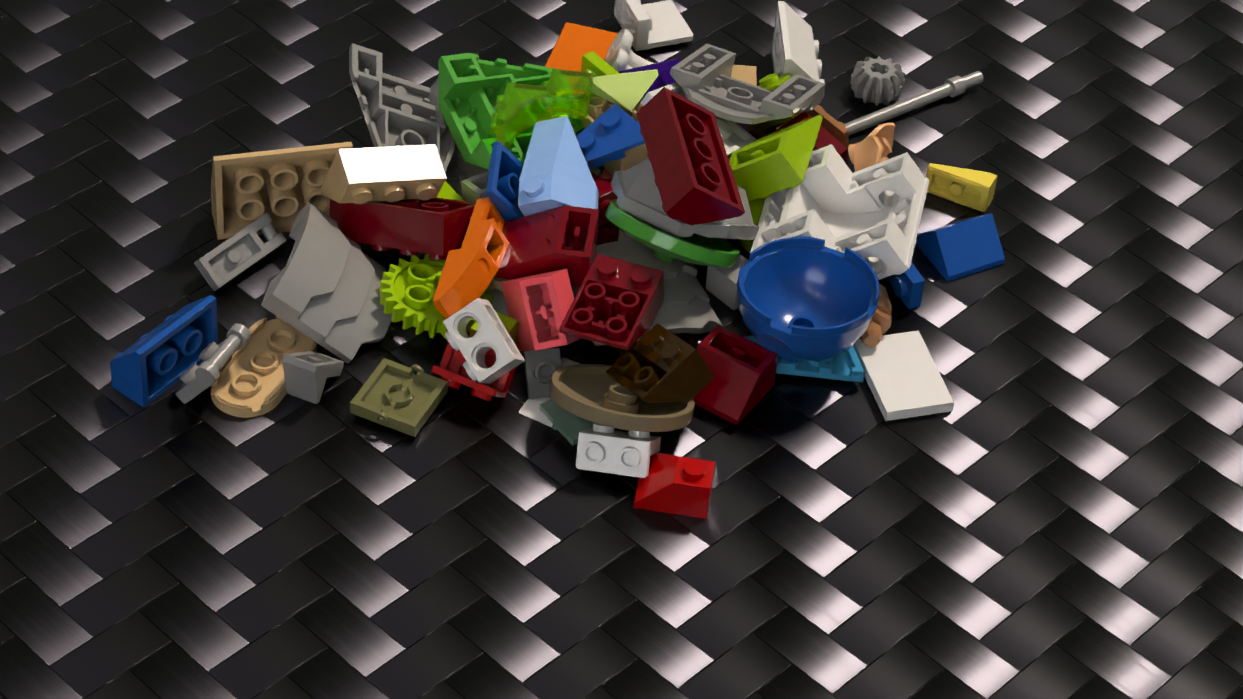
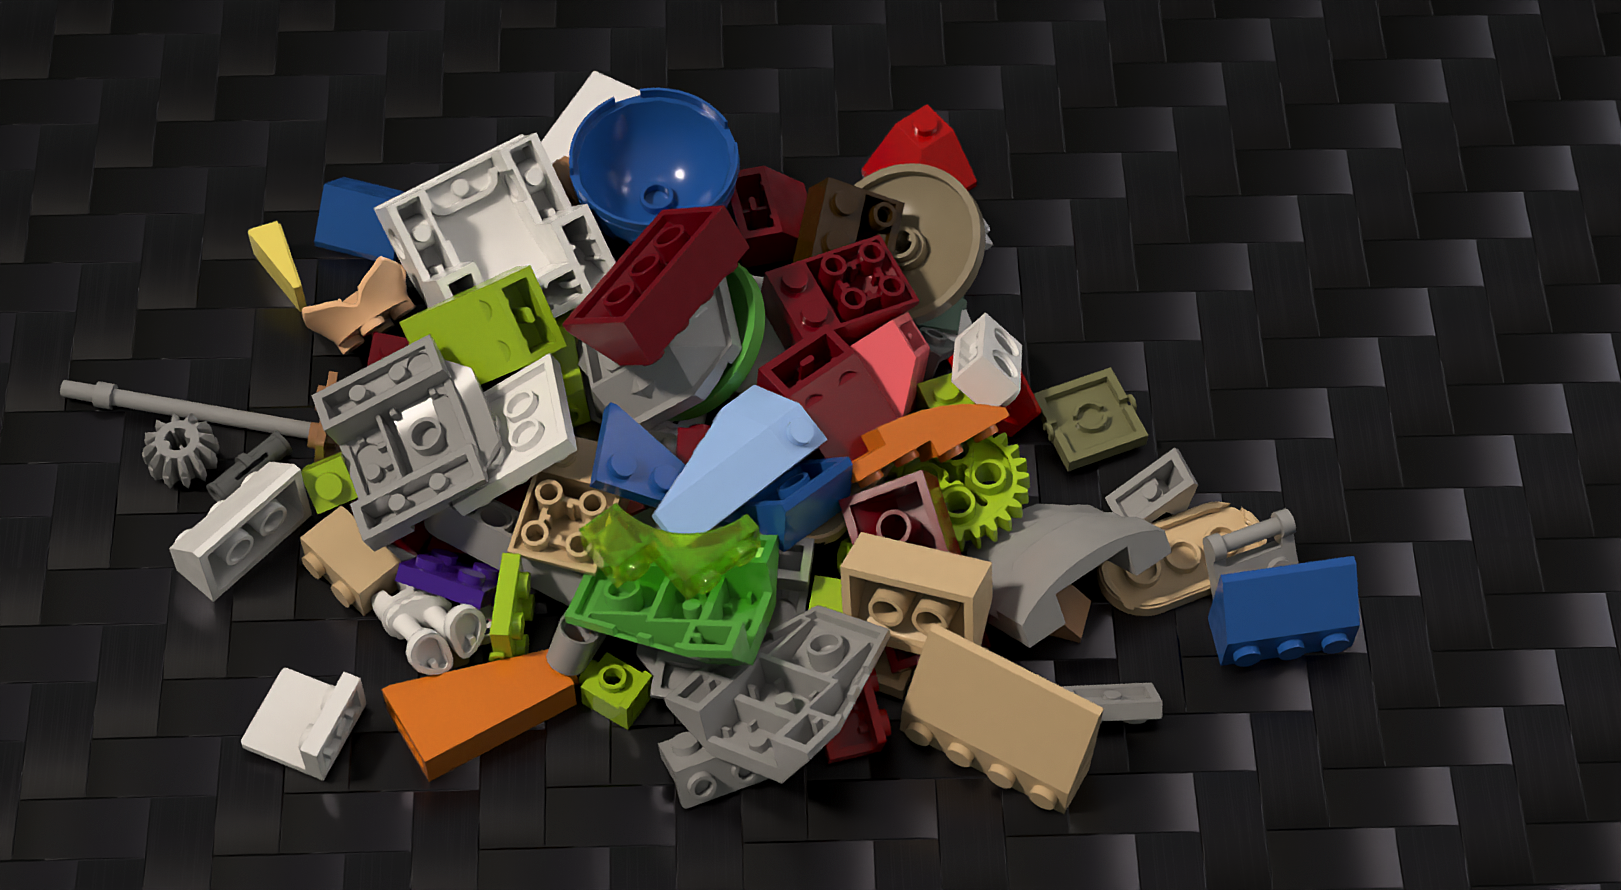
camera: 135 degrees left, 15 degrees up
yellowish green slope [588,69,658,112] -> none
none -> dark grey pin [206,431,293,502]

